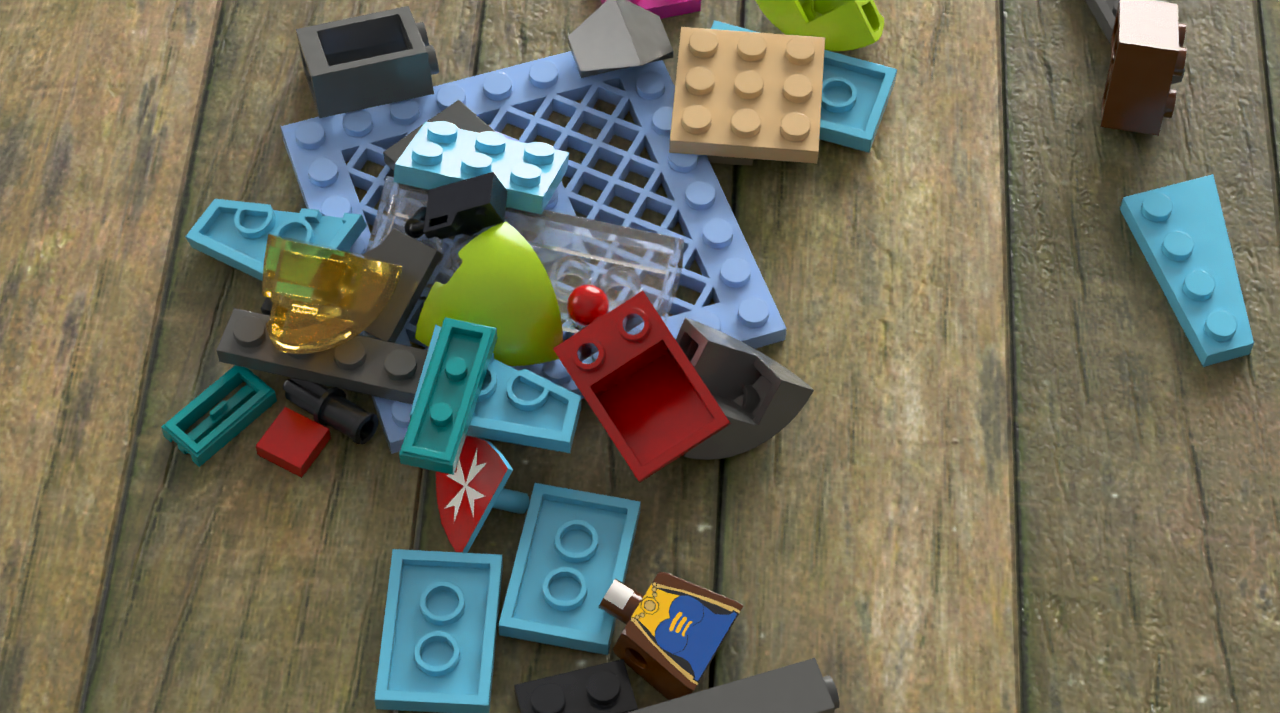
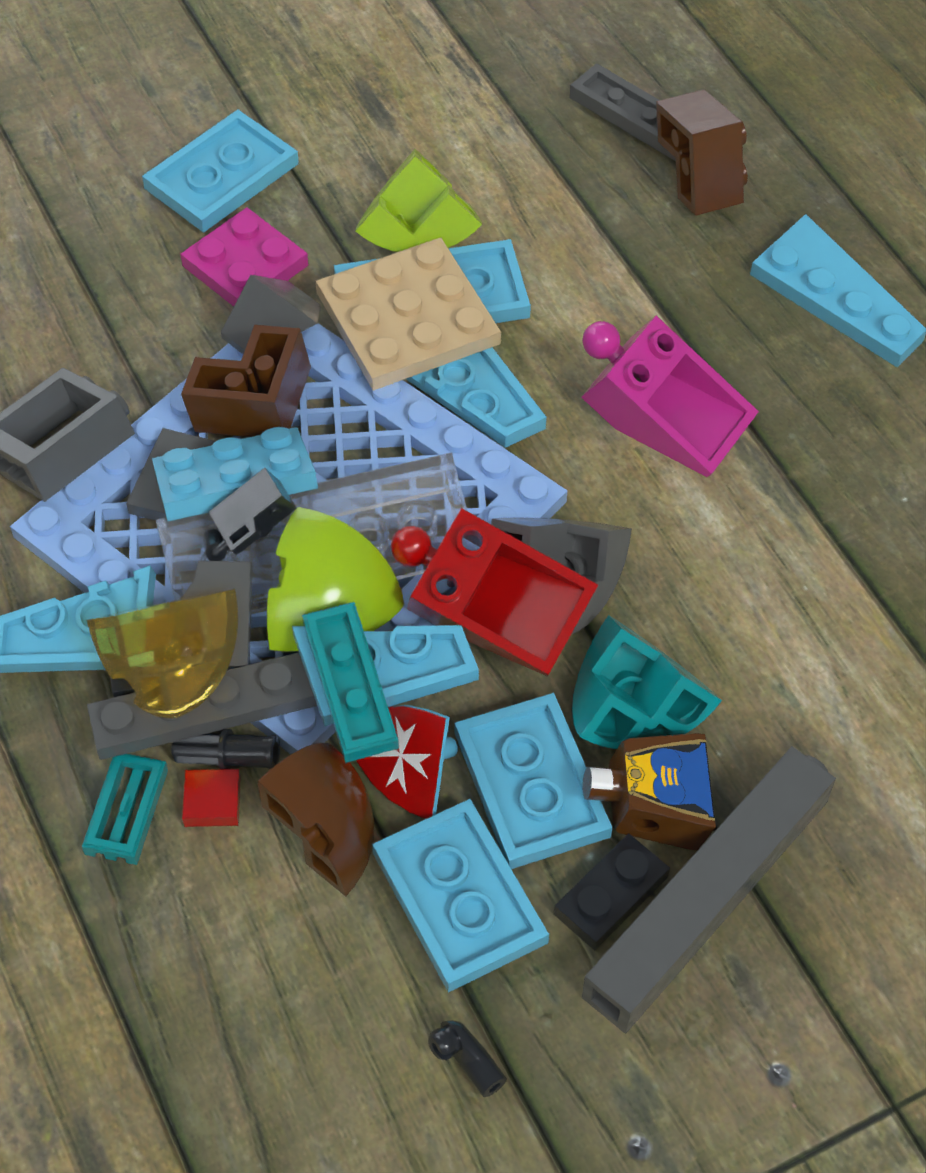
camera: 30 degrees left, 0 degrees up
none -> reddish brown brick [181,325,311,437]
none -> reddish brown brick [258,743,374,897]
none -> medium azure wing [407,347,547,448]
none -> teal brick [572,615,722,749]
none -> dark pink slope [581,315,759,477]

